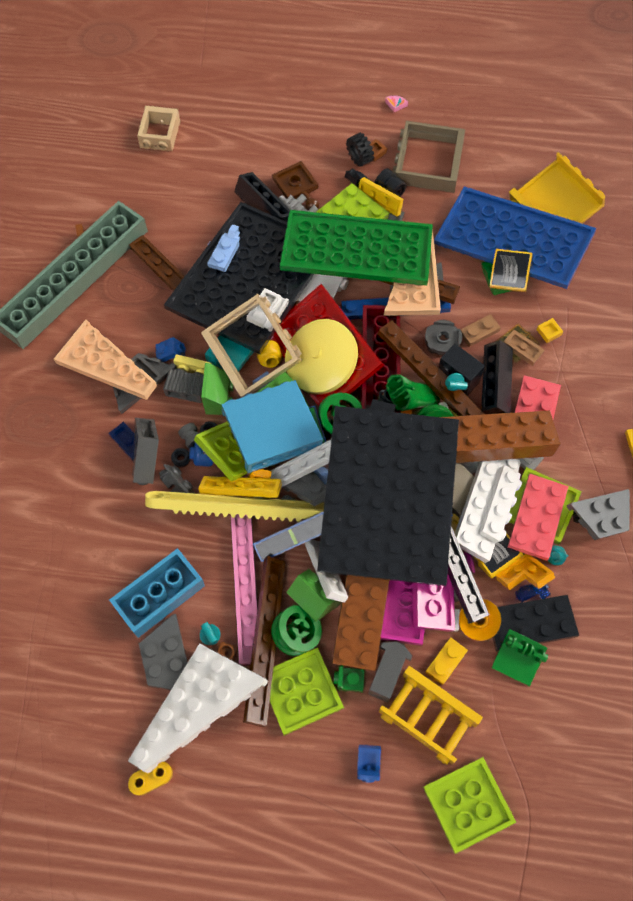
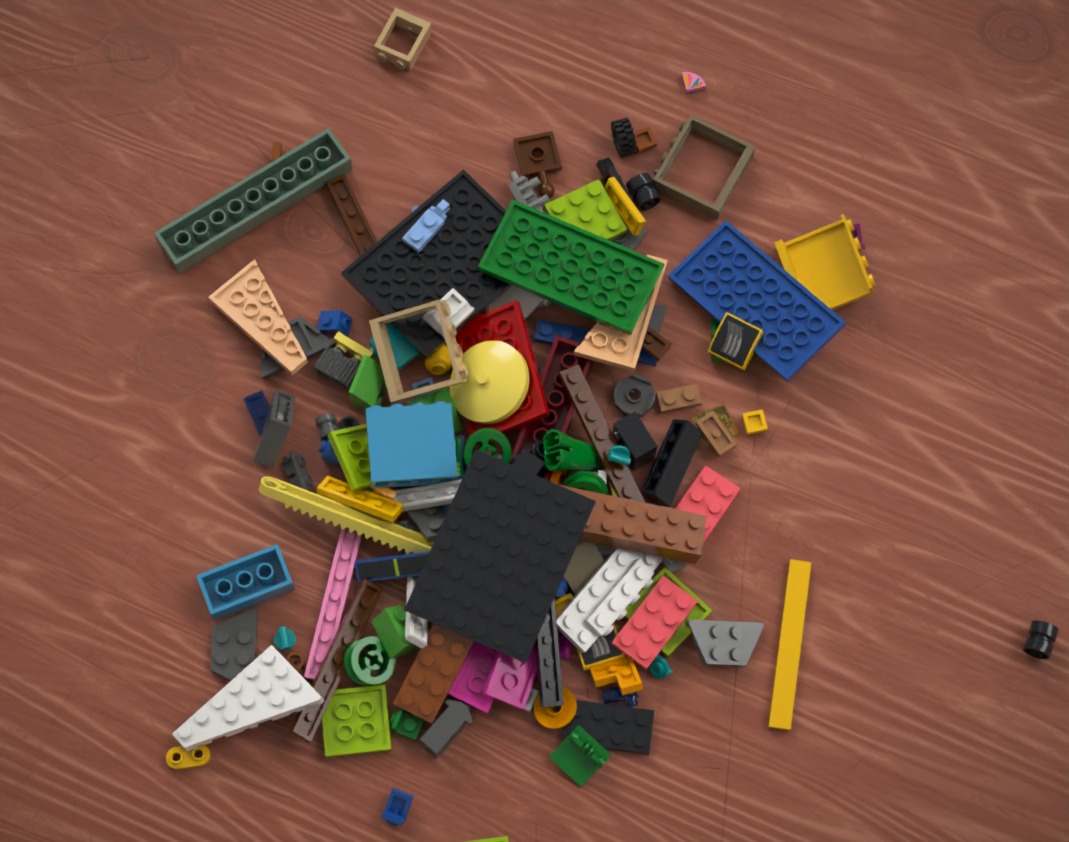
camera: 15 degrees right, 5 degrees up
black plate [171,448,191,467] -> none
black brick [234,172,290,222] -> none
yellow fence [379,666,483,765] -> none
yellow plate [426,638,468,686] -> none

